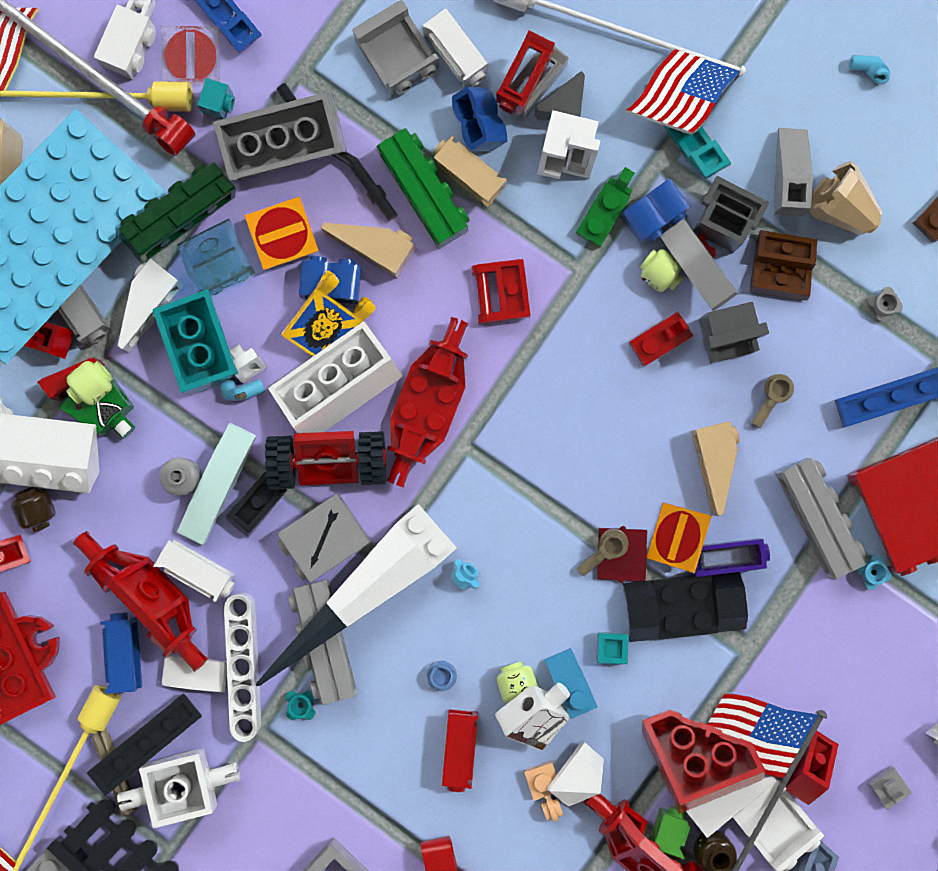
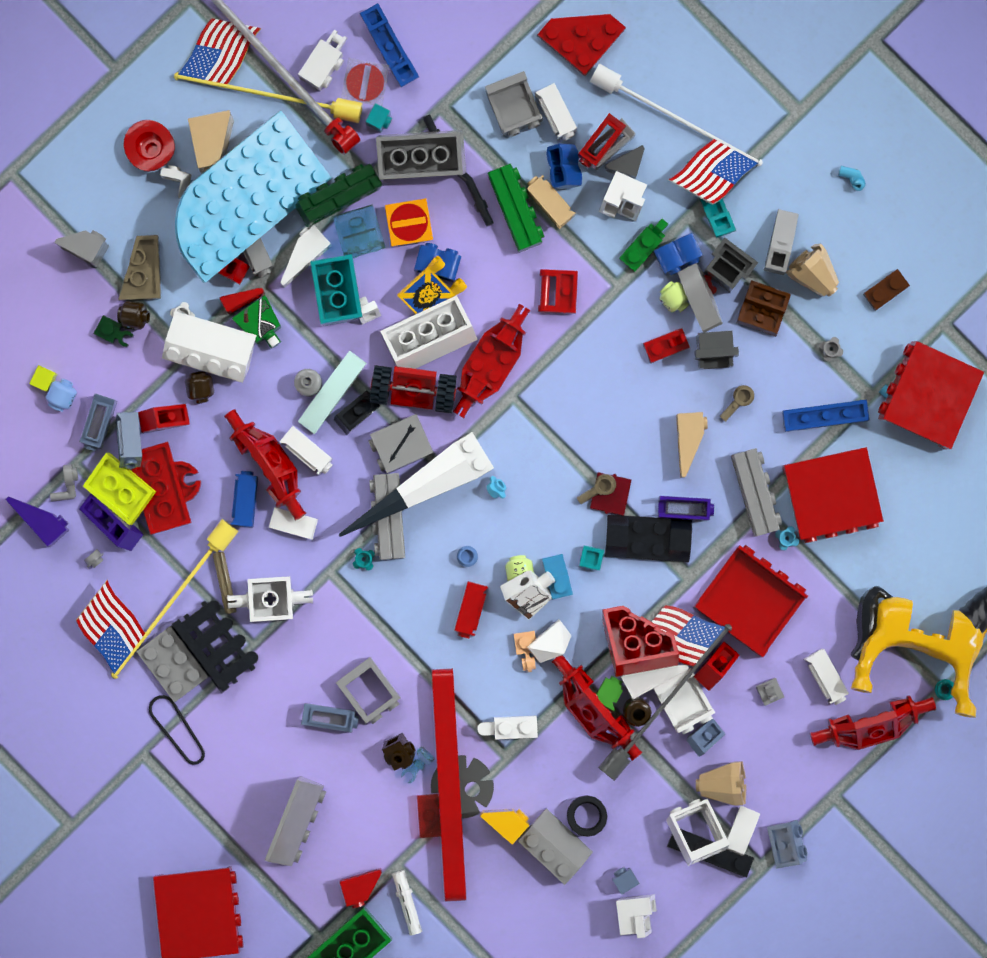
camera: 10 degrees right, 0 degrees up
yellowish green head [66,361,113,405] -> none
black plate [87,693,203,796] -> none
medium azure arm [220,379,265,400] -> none
white beam [224,592,261,742] -> none
tan slope [320,222,415,279] -> none
piece [646,502,712,573] -> none
none -> red panel [693,545,808,657]

